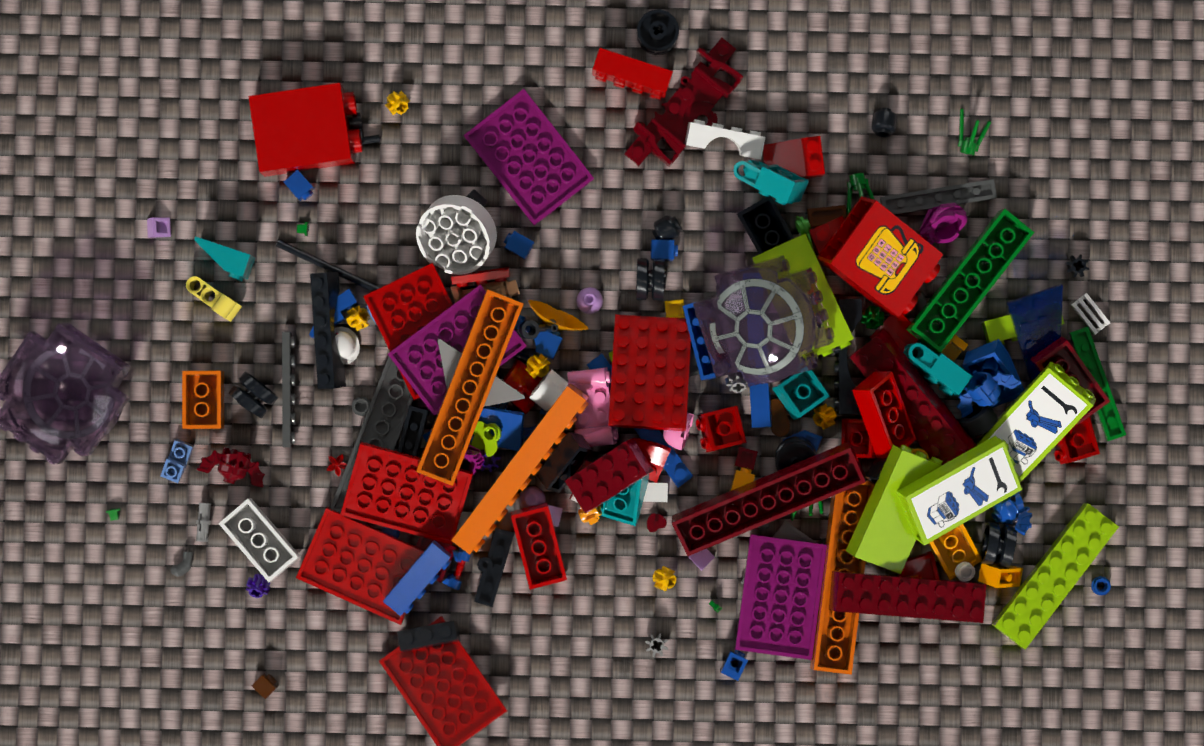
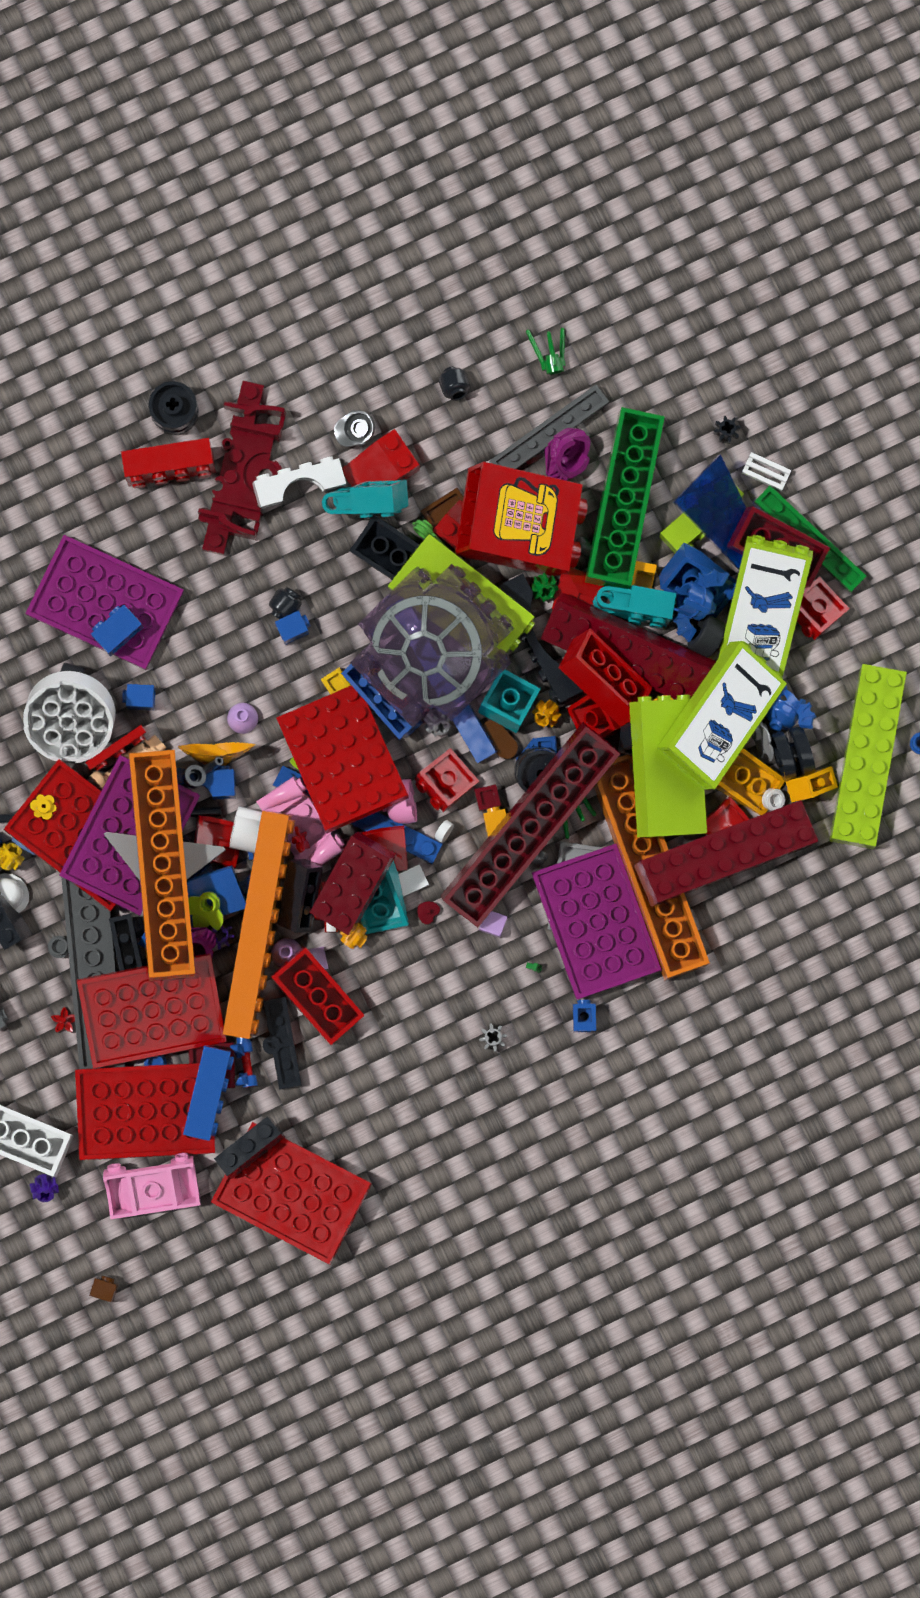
camera: 25 degrees left, 5 degrees down
yellow gear [526,354,550,379] -> none
black wheel [636,258,666,301] -> none
yellow gear [653,566,676,591] -> none
green plant [847,173,875,216] -> none
none -> yellow plant [30,794,56,820]
none -> blue brick [91,605,144,657]
none -> bright pink piece [103,1153,201,1219]
none -> red plant [292,826,310,853]
none -> hat [334,410,375,447]
none -> white tile [435,820,454,843]
none -> light grey plate [751,721,774,761]

